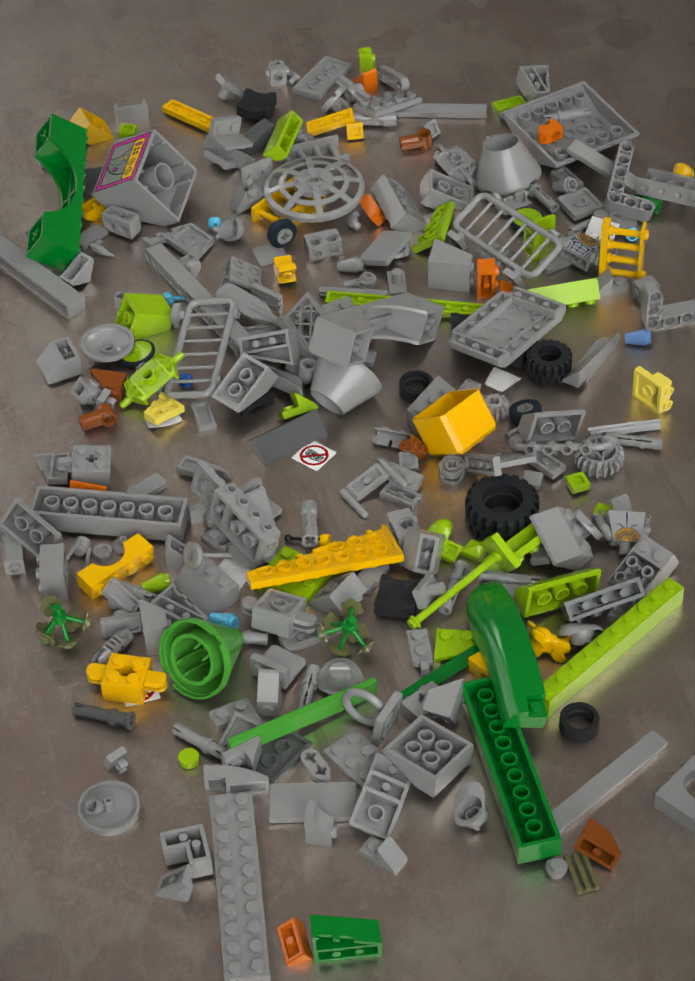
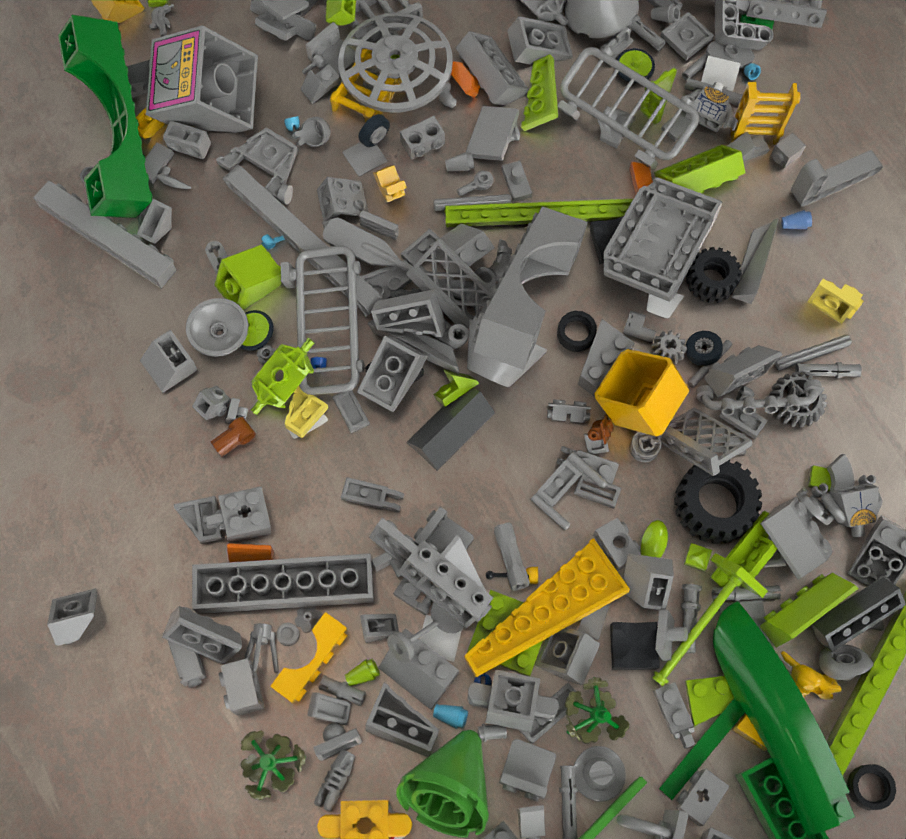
camera: 15 degrees left, 25 degrees up
dark orange slope [90,369,127,401] -> none
light grey tile [126,472,168,495] -> none
light grey slope [138,599,172,657] -> none
sticker [291,441,337,471] -> none
light grey slope [420,678,463,725] -> none
light grey slope [428,239,475,293] -> none
lime tile [441,538,463,565] -> none
orange brick [477,258,499,299] -> none
lime plate [565,471,590,494] -> none

